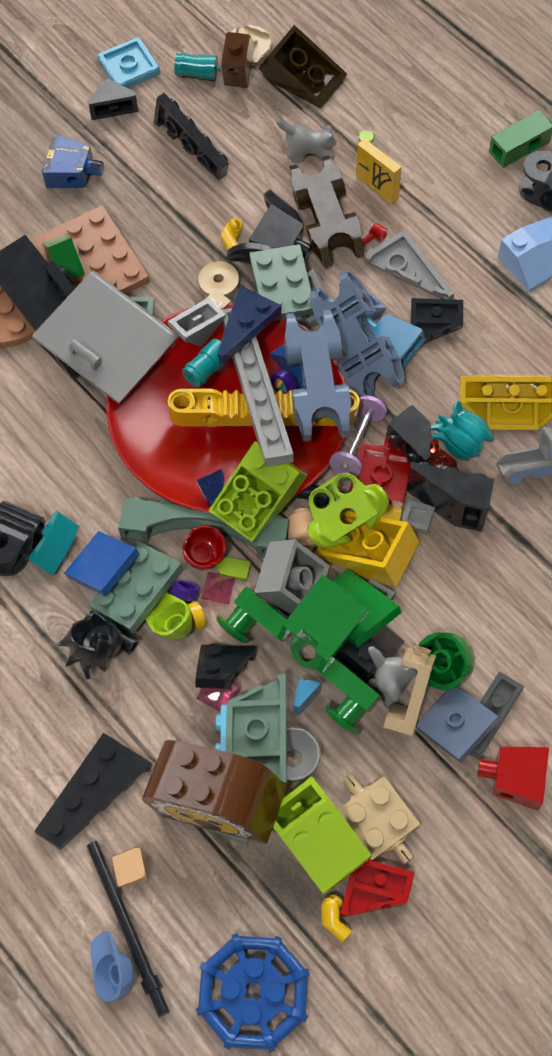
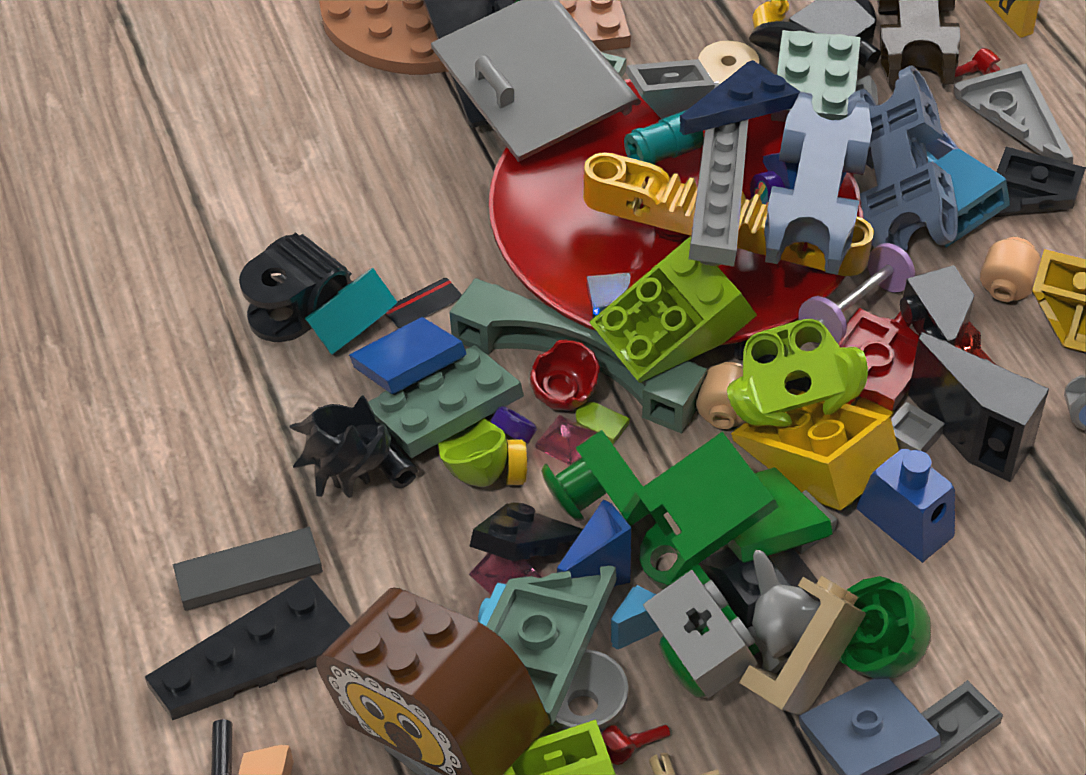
camera: 20 degrees right, 15 degrees down
light grey brick [254,539,329,617] -> none
teal hair [431,400,495,461] -> none
none -> dark grey tile [173,527,323,611]
none -> black sticker [386,278,462,329]
none -> blue slope [557,499,631,587]
none -> red hand [601,724,670,765]
none -> light grey brick [642,570,758,698]
none -> blue torso [857,449,955,563]
none -> light nougat head [980,237,1041,302]

